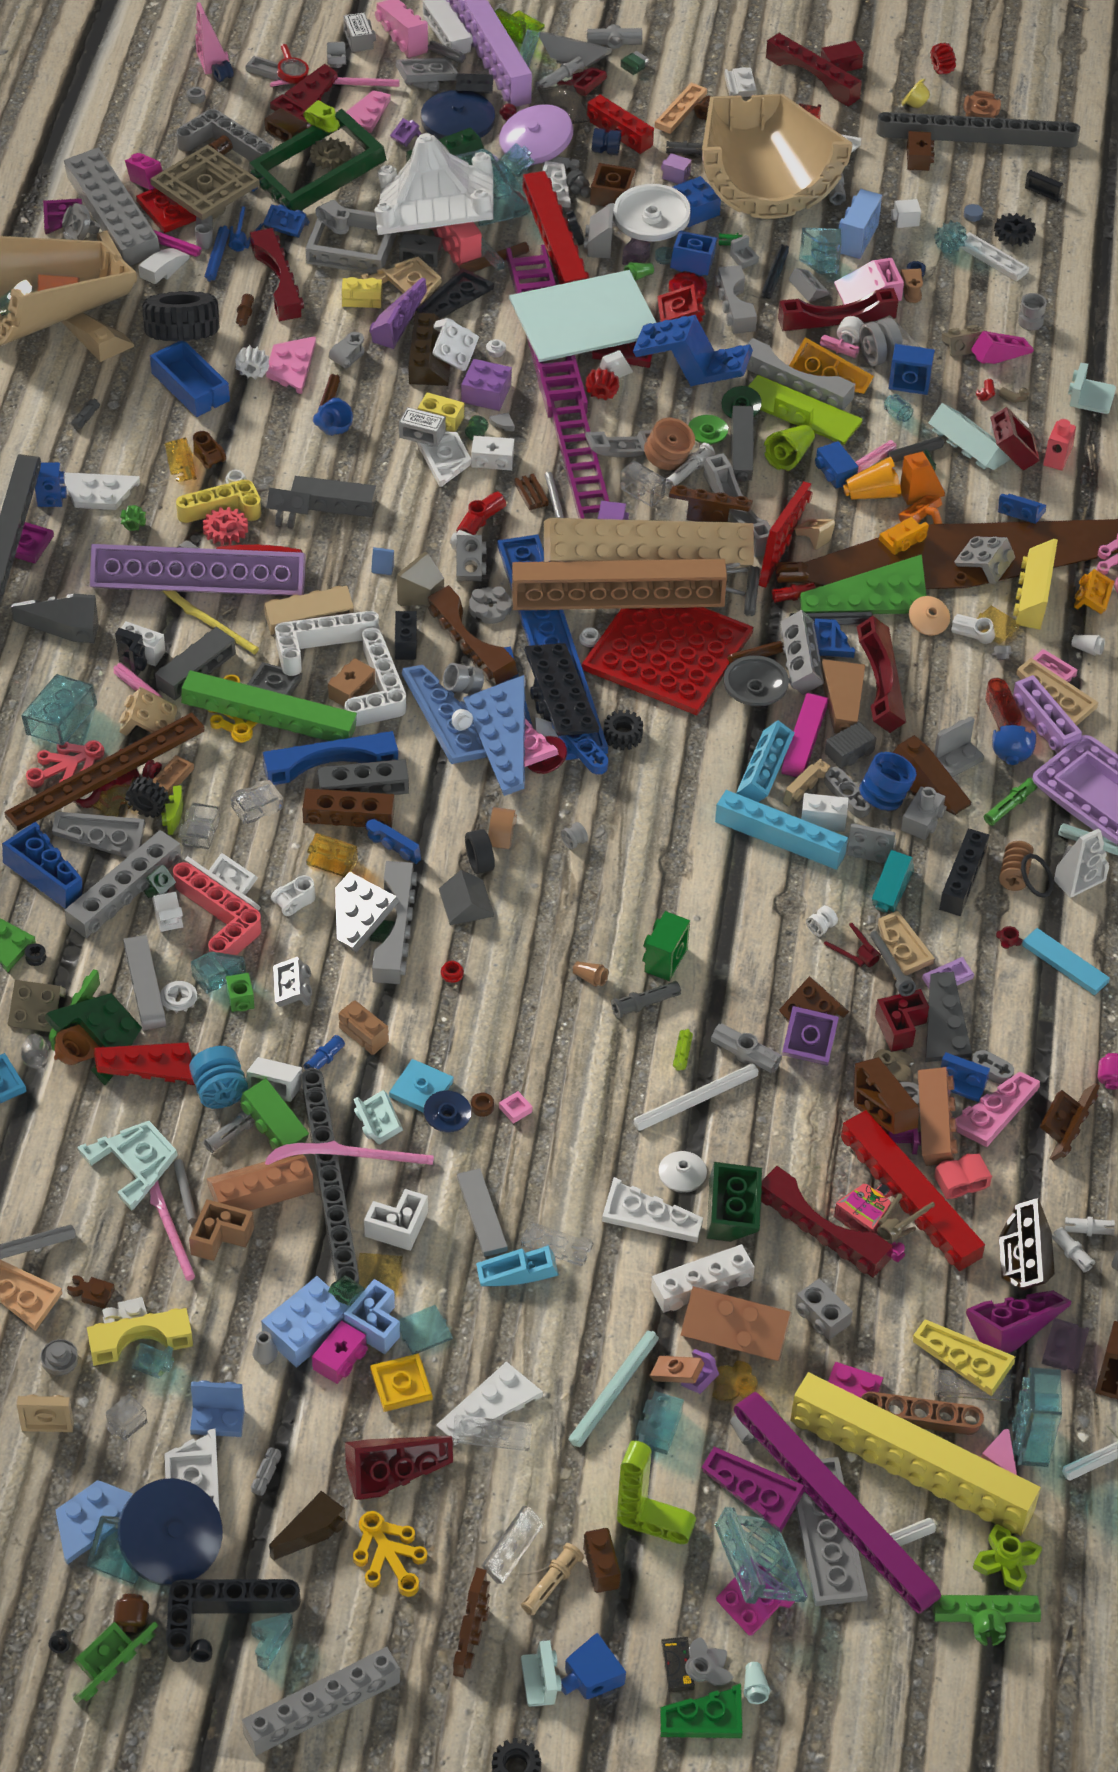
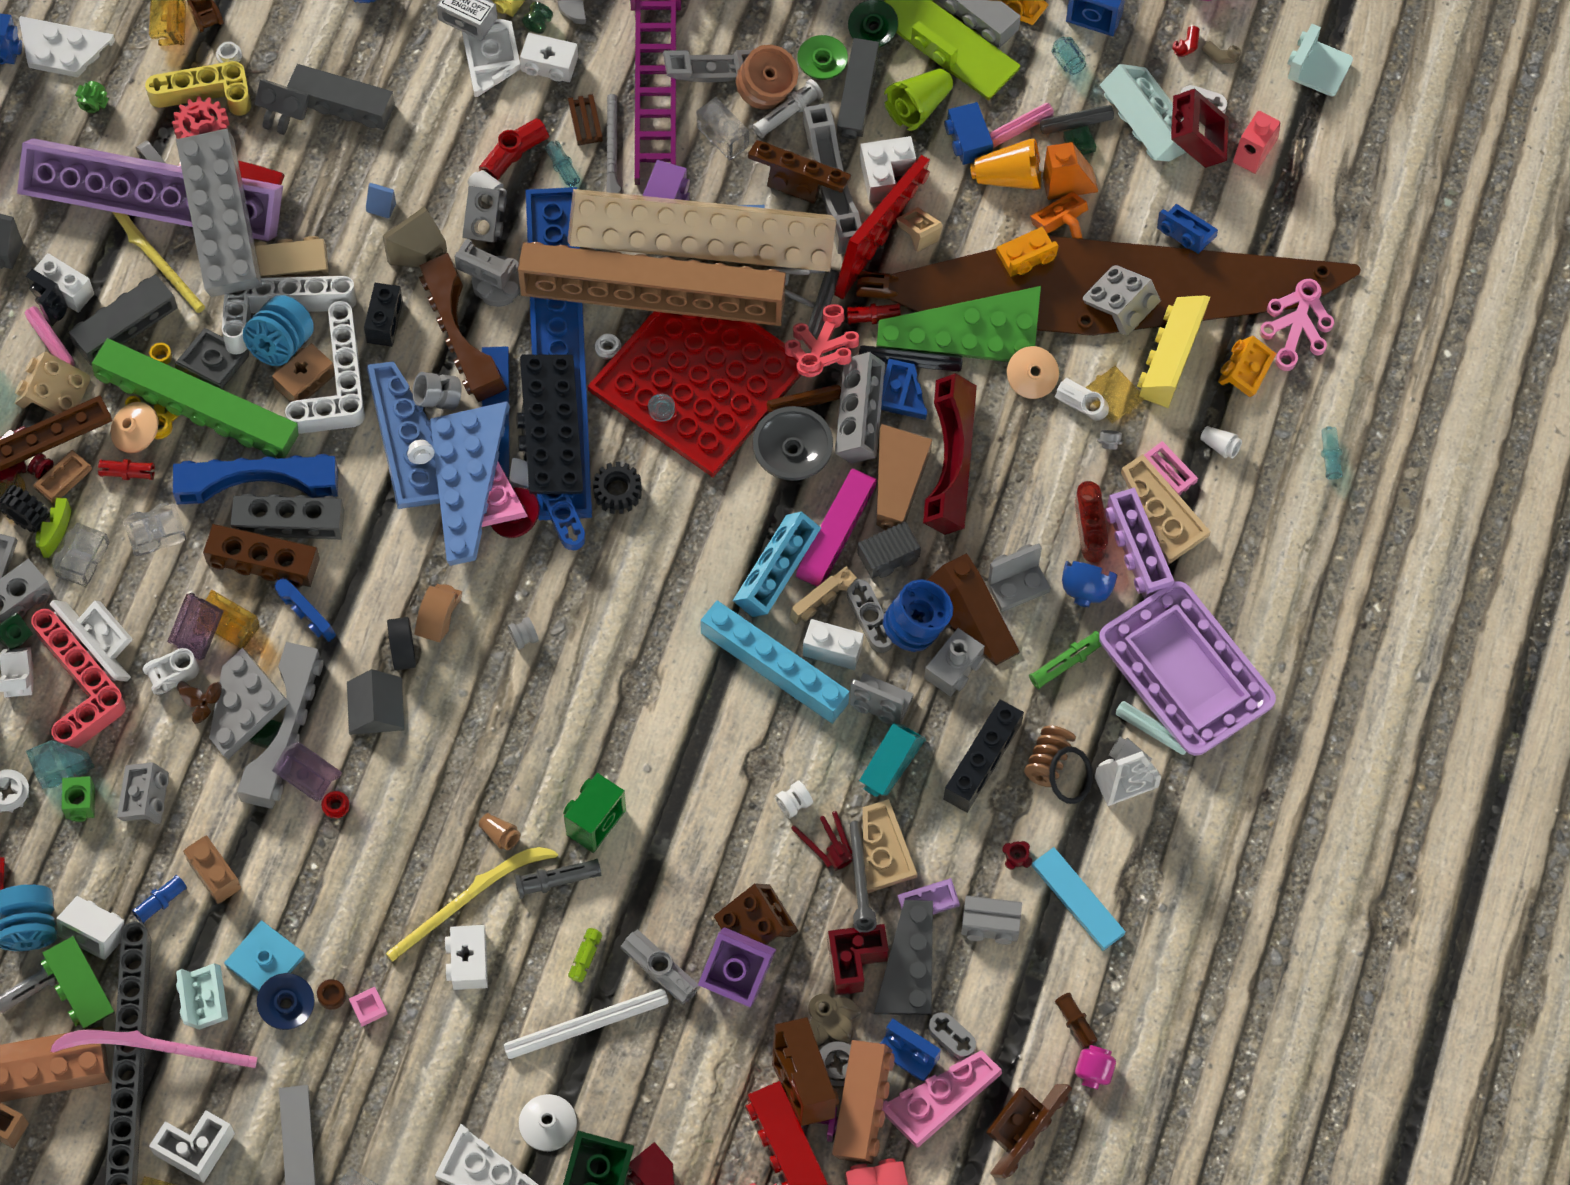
camera: 10 degrees right, 15 degrees up
none -> red pin [98,459,155,480]
none -> light nougat dish [110,402,158,454]
none -> plate [167,592,224,660]
none -> light grey brick [176,128,262,297]
none -> reddish brown plant [177,681,222,724]
none -> dark azure wheel [243,295,314,366]
none -> clear purple panel [272,742,342,802]
none -> light yellow piece [386,847,558,962]
none -> white brick [445,925,488,990]
none -> light grey hinge [454,239,516,289]
none -> clear light blue axle [545,140,580,187]
none -> clear light blue tile [648,394,675,422]
none -> coral plant [785,304,859,377]
none -> white brick [860,136,916,203]
none -> light grey brick [961,896,1022,945]
none -> reddish brown axle [1055,992,1097,1048]

